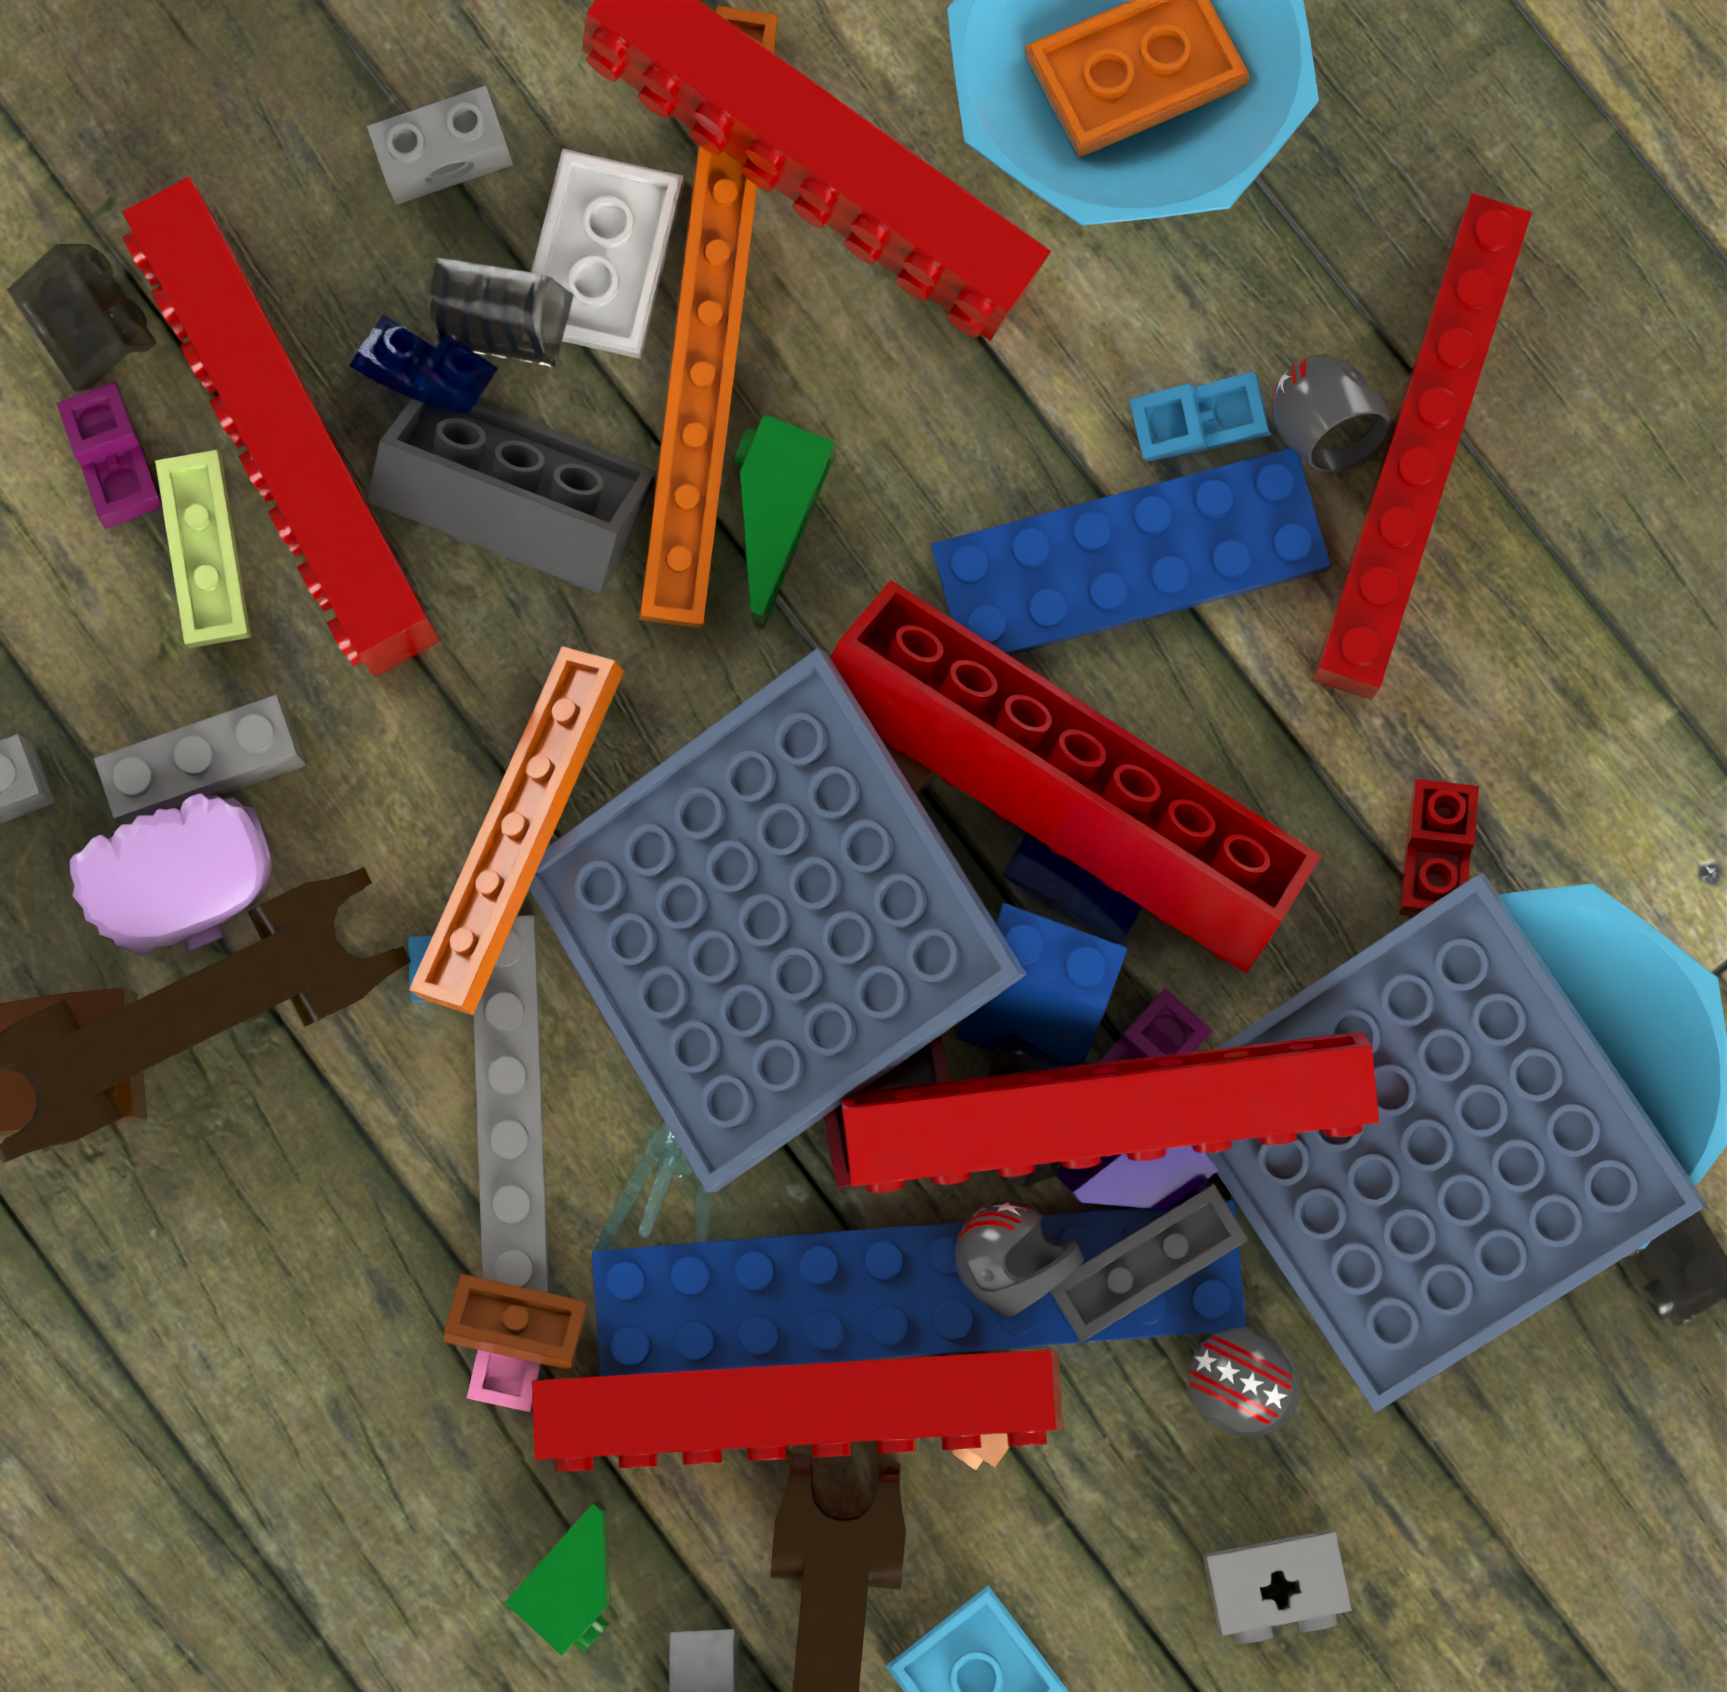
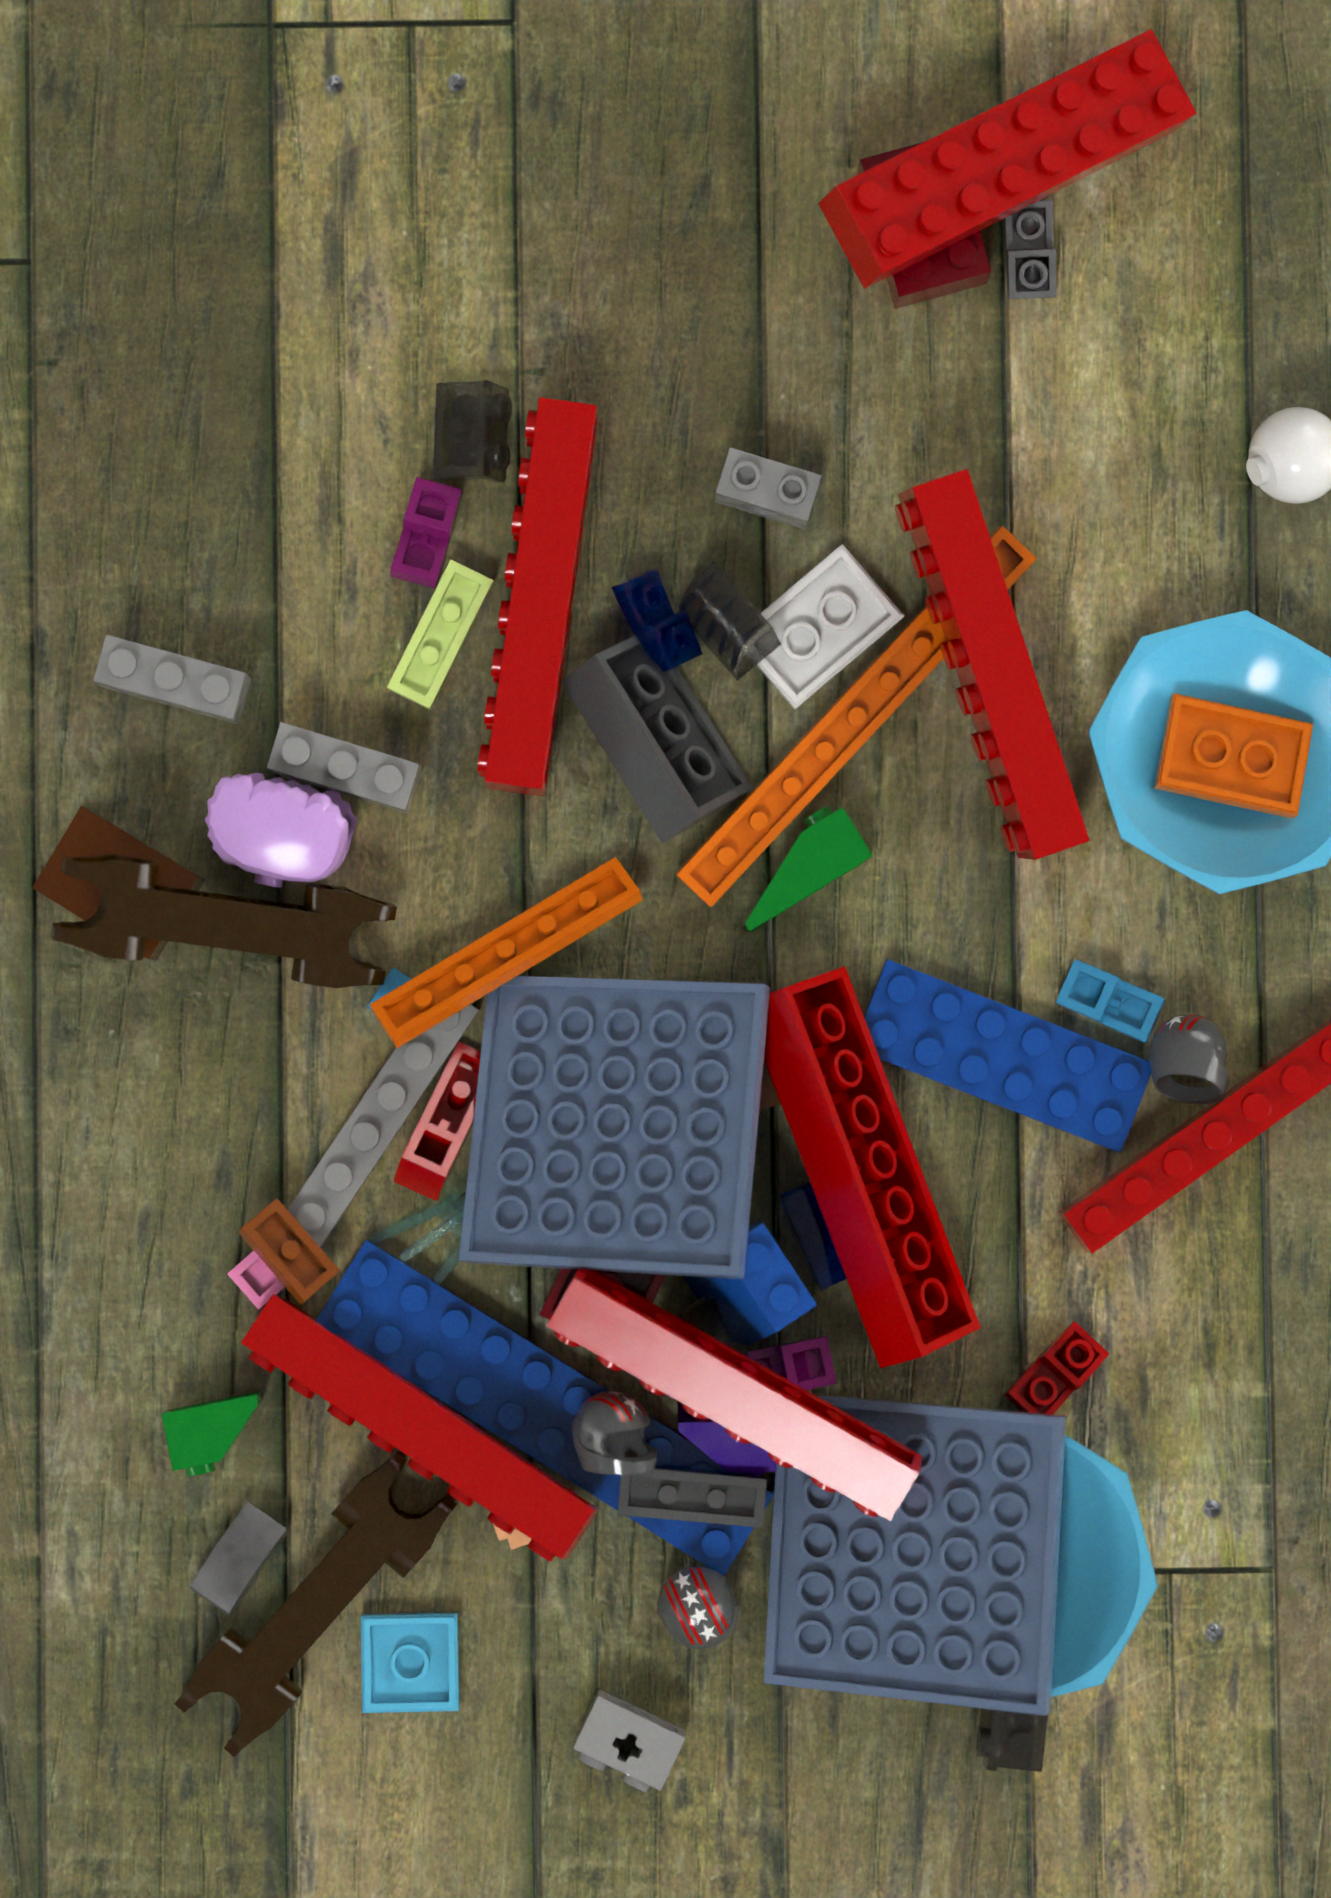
camera: 25 degrees right, 5 degrees up
none -> red slope [393,1041,481,1201]

